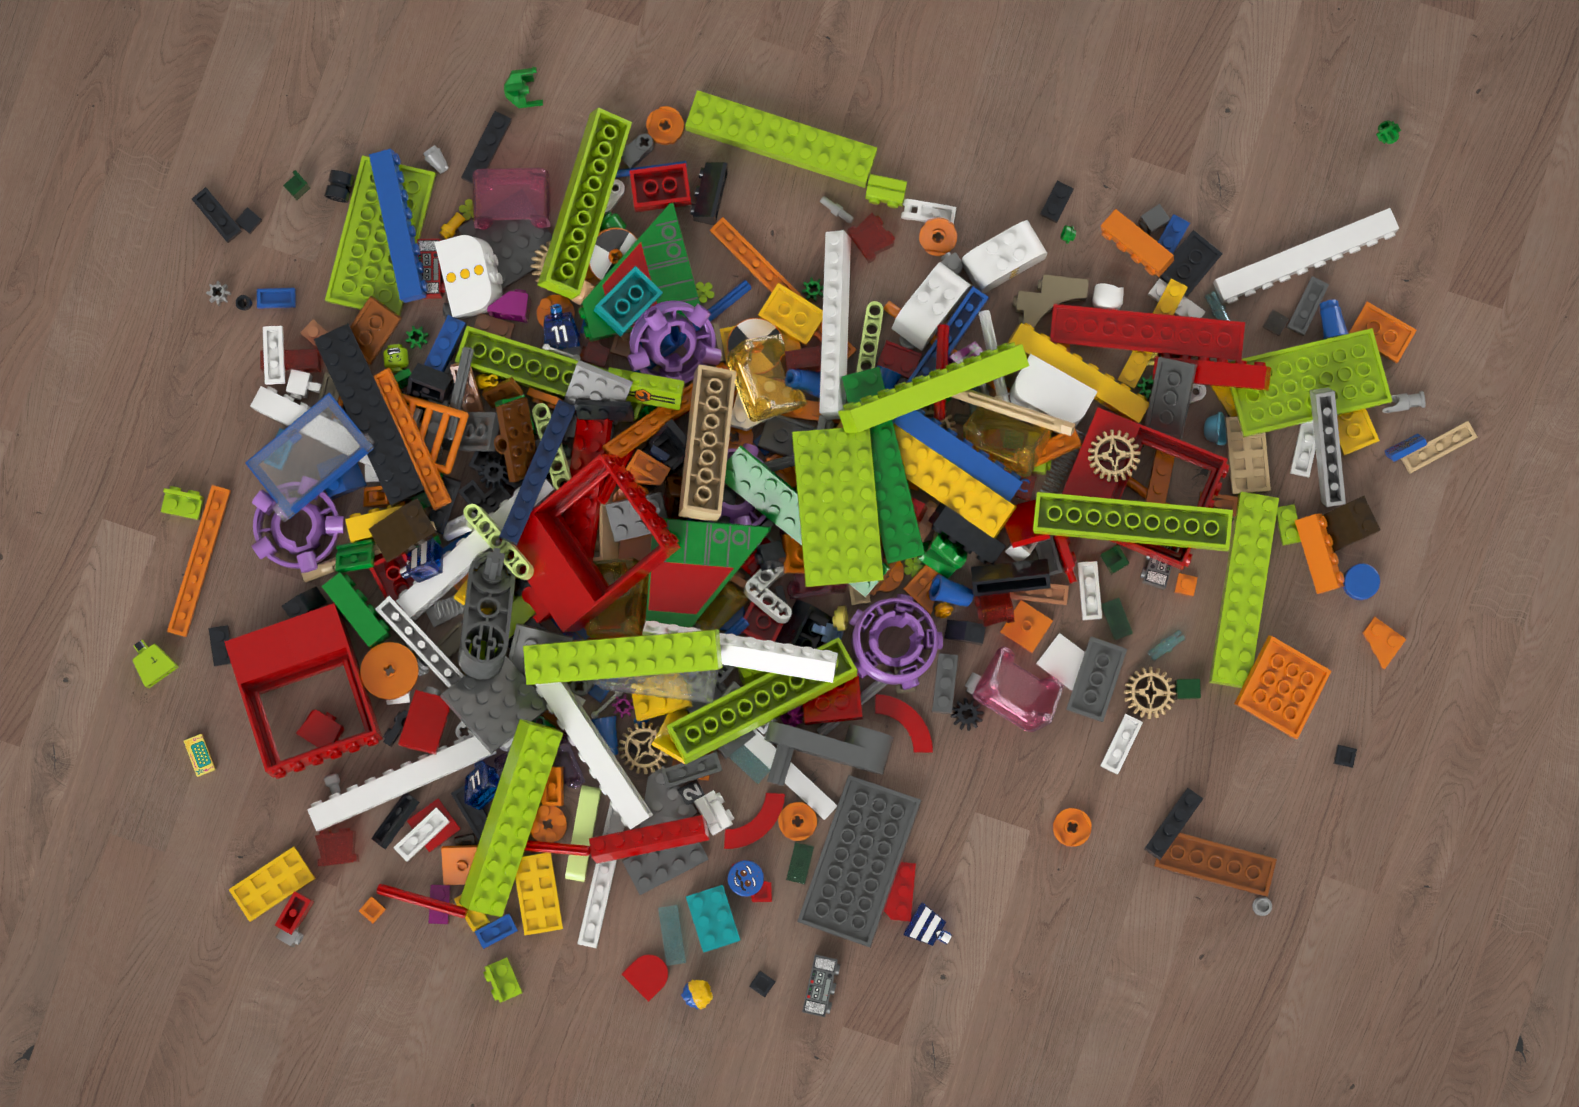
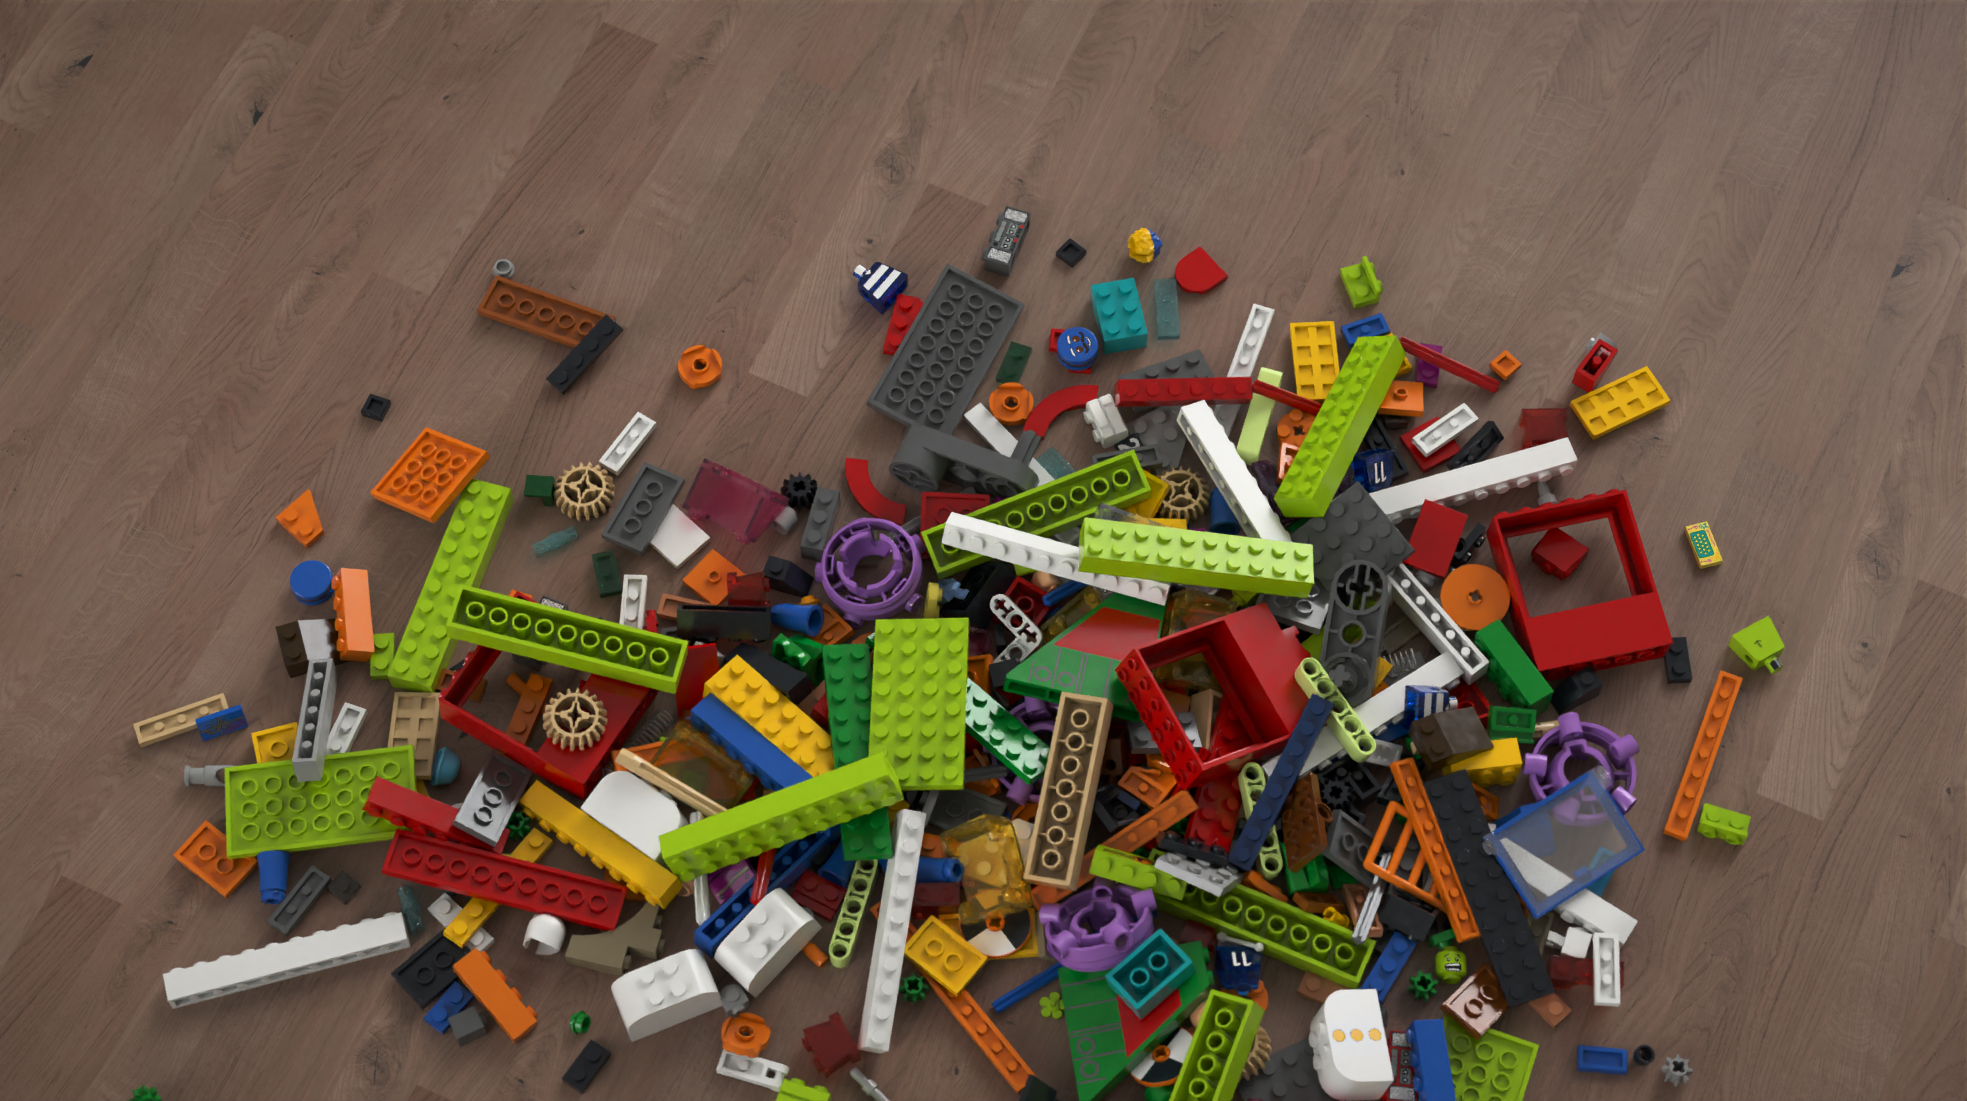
camera: 175 degrees left, 20 degrees down
magenta slope [487,289,532,323] -> none

